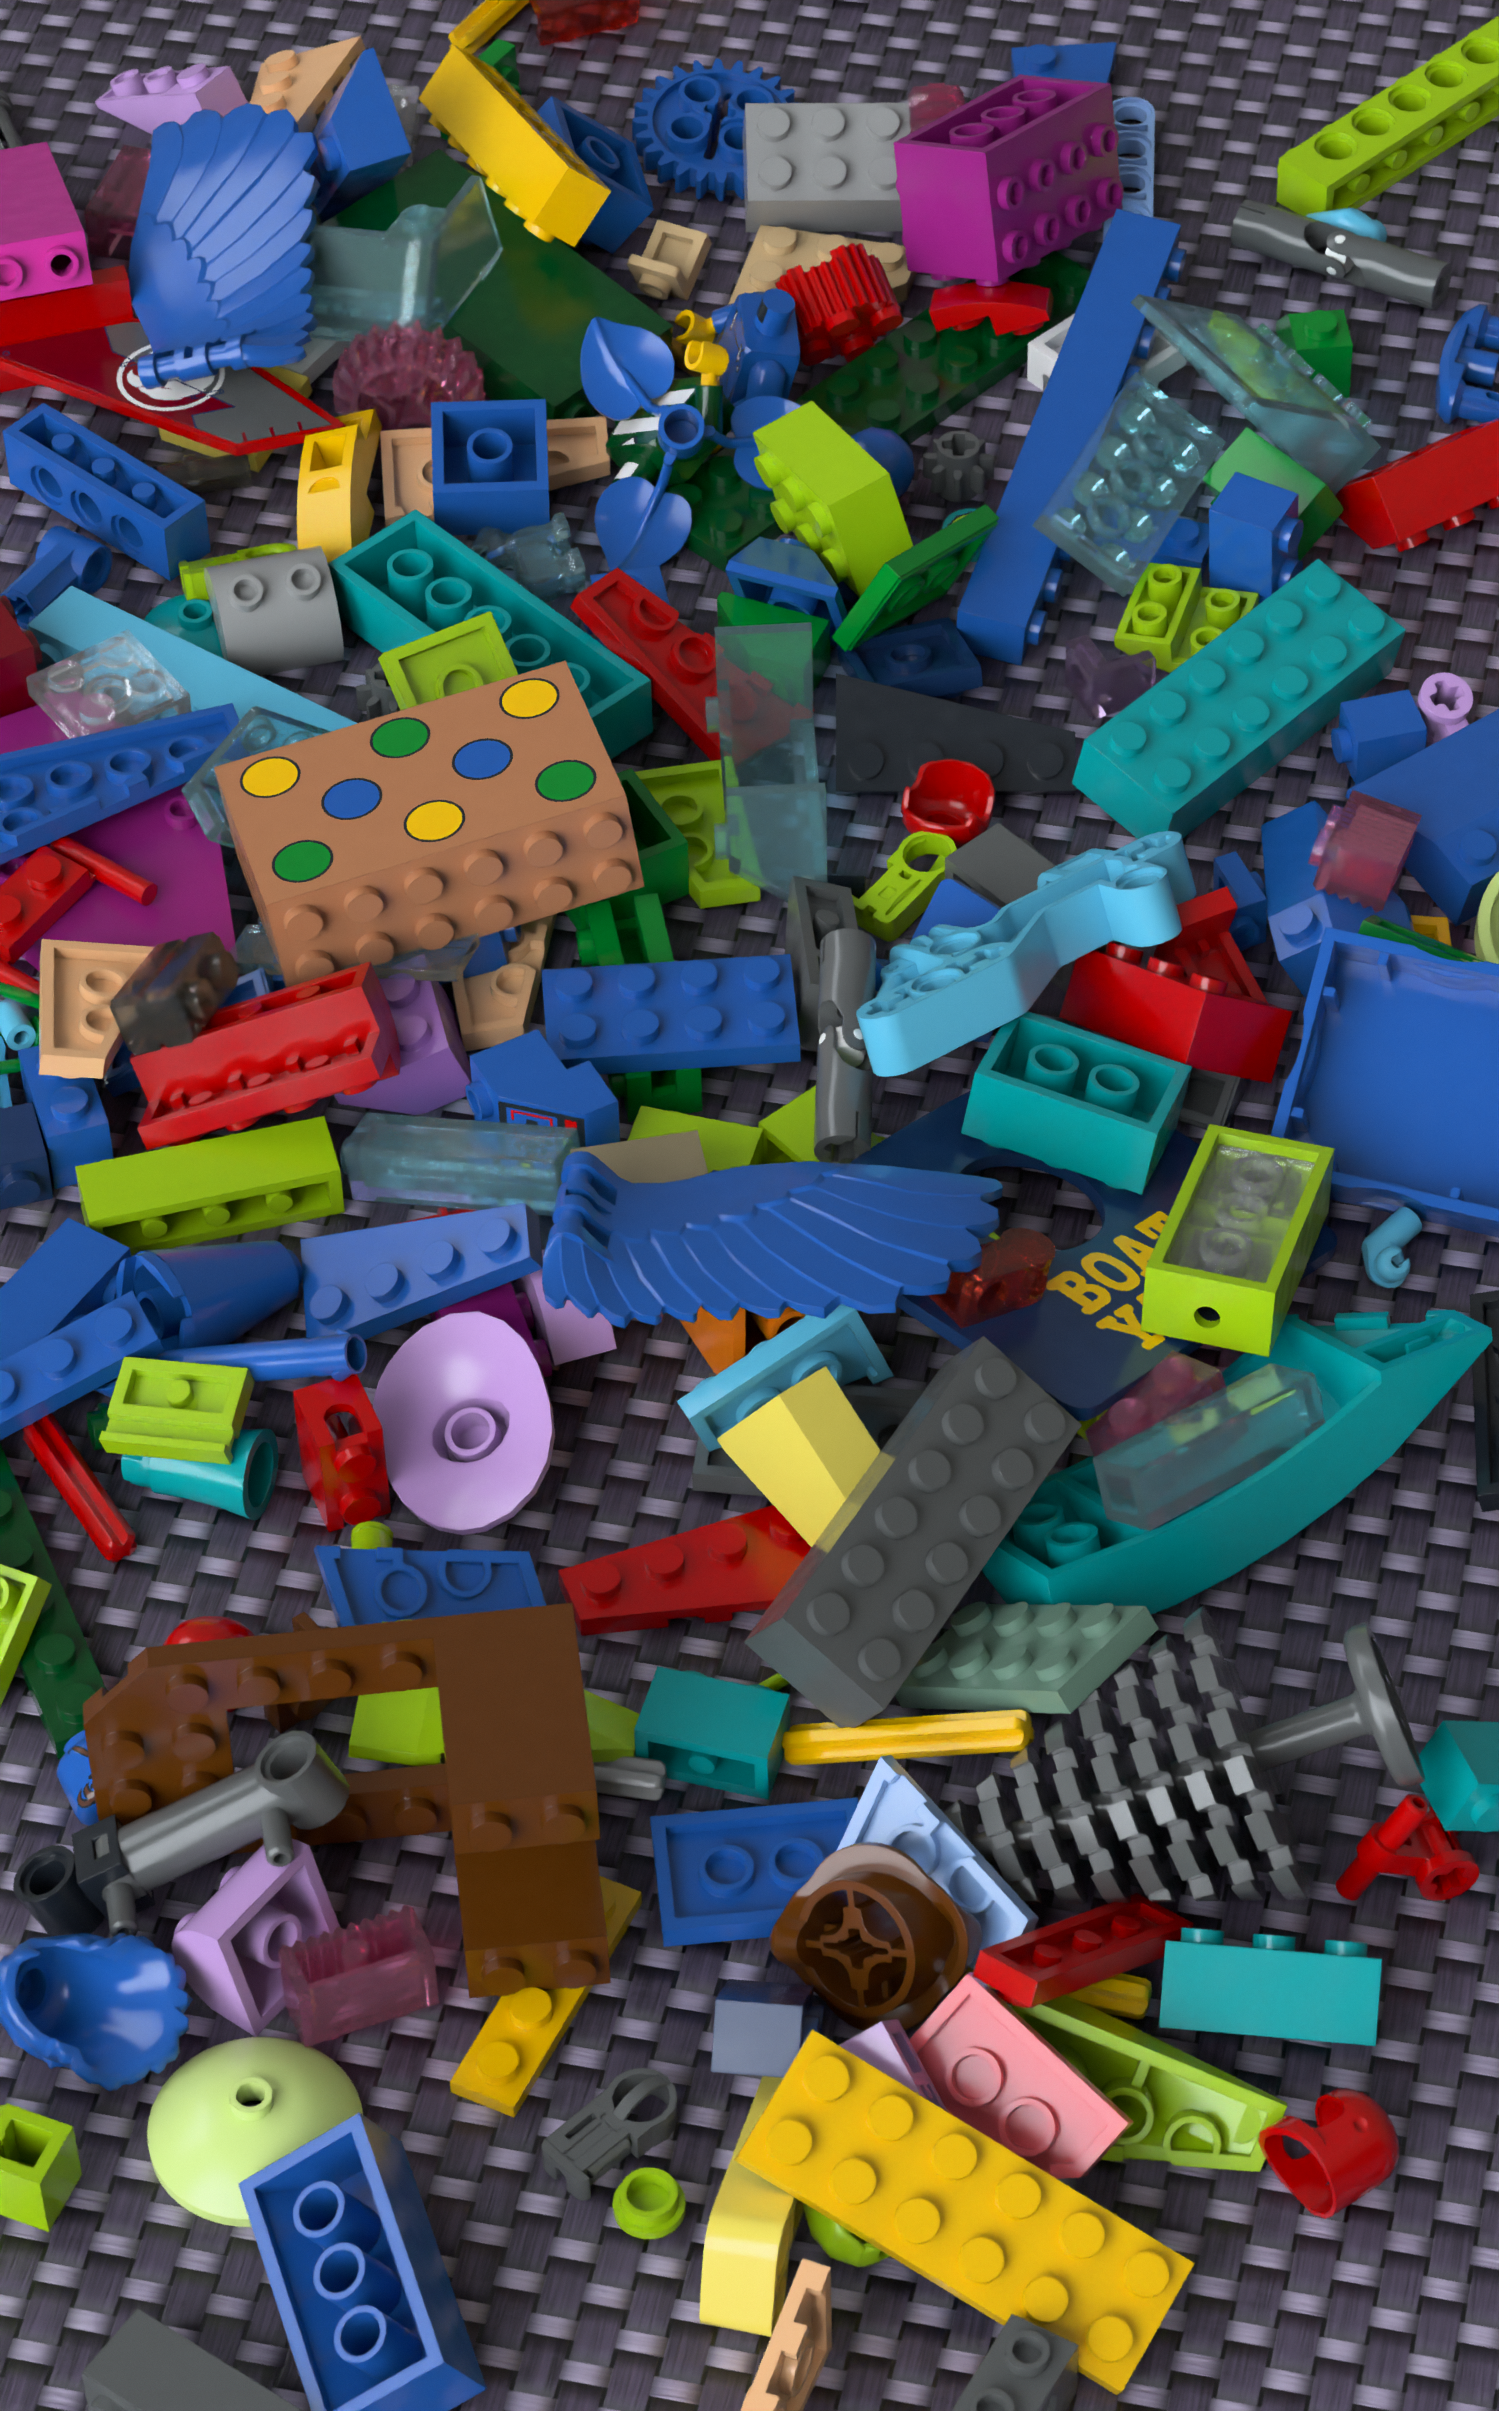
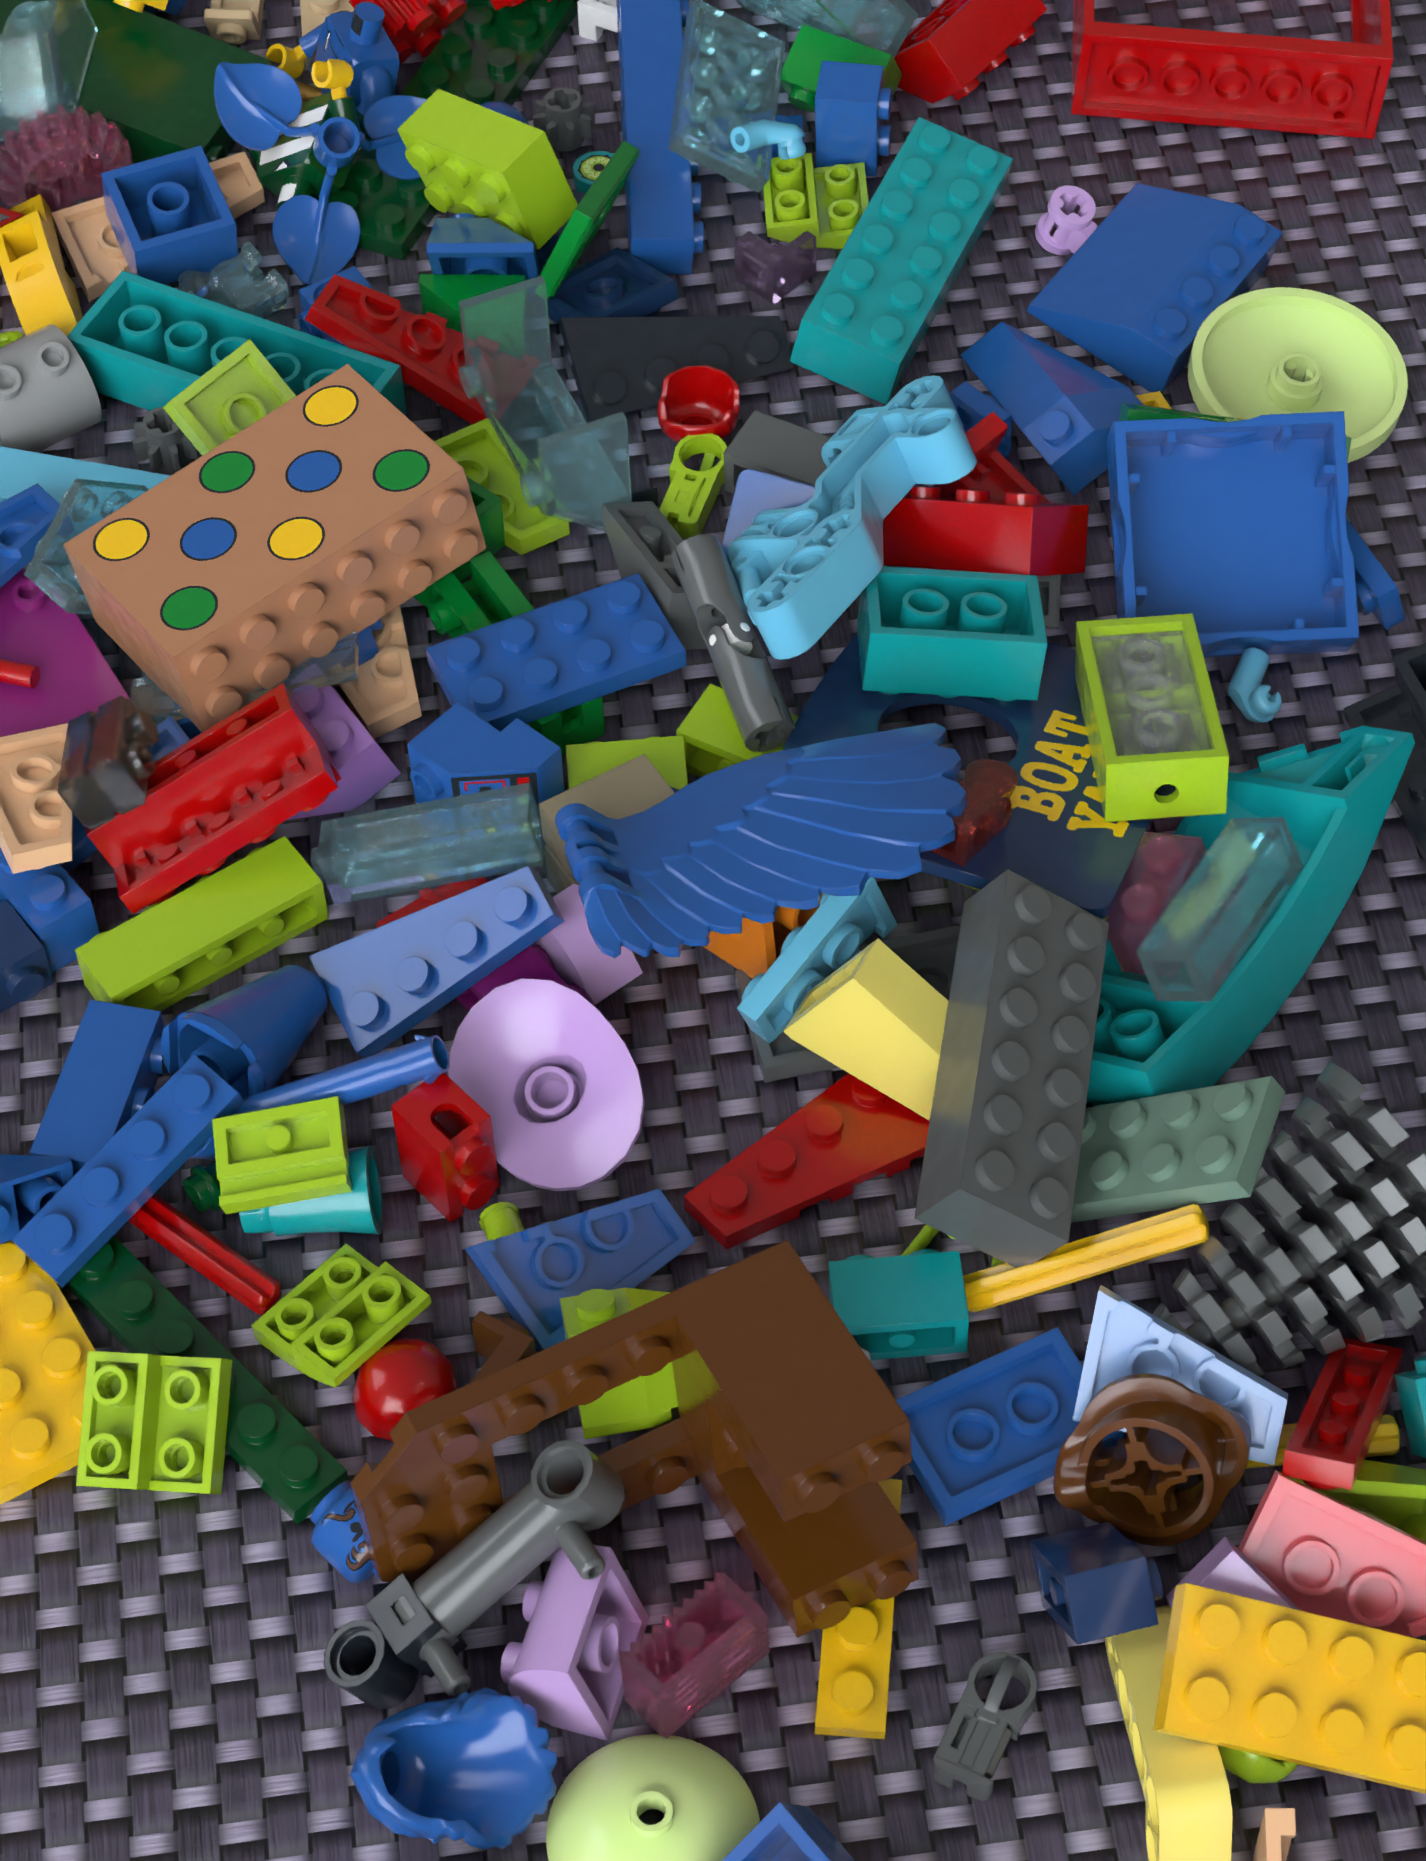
camera: 20 degrees left, 5 degrees up
lime plate [613,2167,686,2239] -> none
clear pink brick [1308,790,1422,913] -> none
blue brick [1331,689,1428,785] -> none
none -> lime slope [251,1243,432,1388]
none -> medium azure arm [730,119,806,160]

